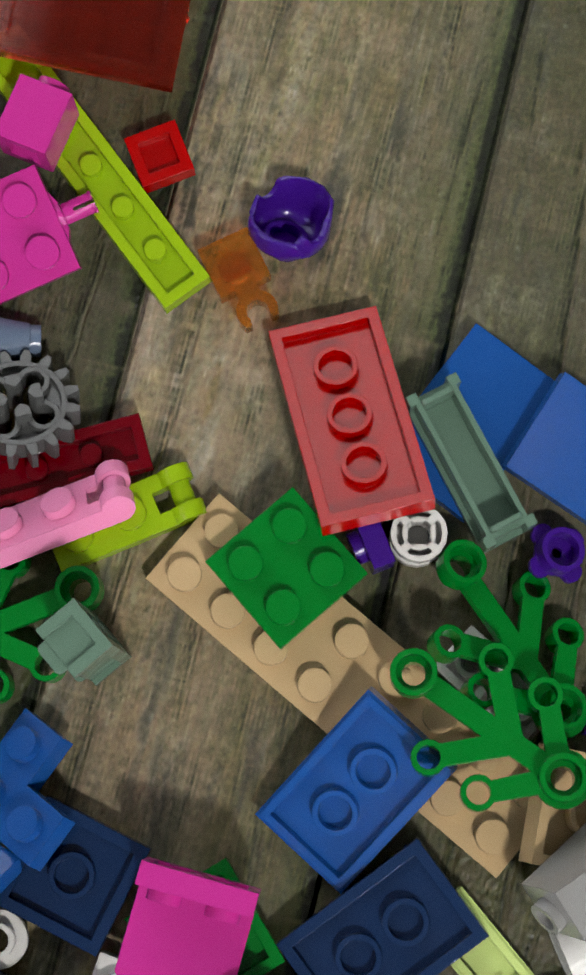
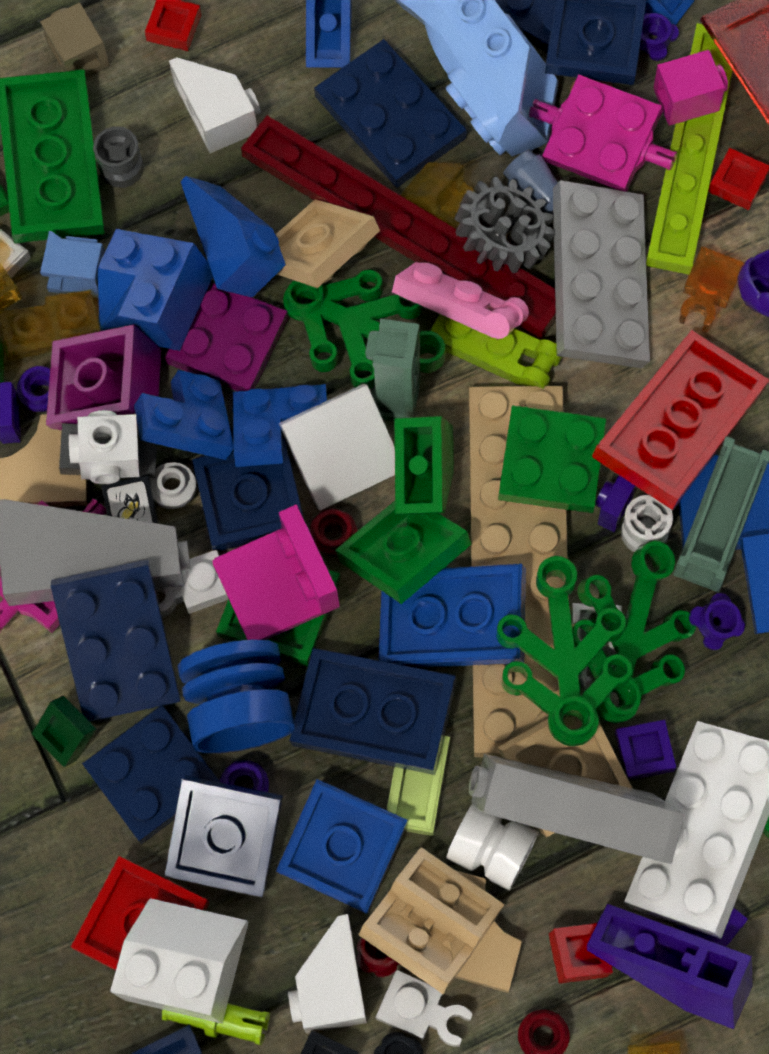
camera: 50 degrees right, 10 degrees down
none -> white tile [279,384,395,510]
none -> dark red plate [310,509,357,556]
none -> green plate [335,501,472,604]
none -> green slope [394,416,454,515]
none -> light grey plate [553,180,650,368]

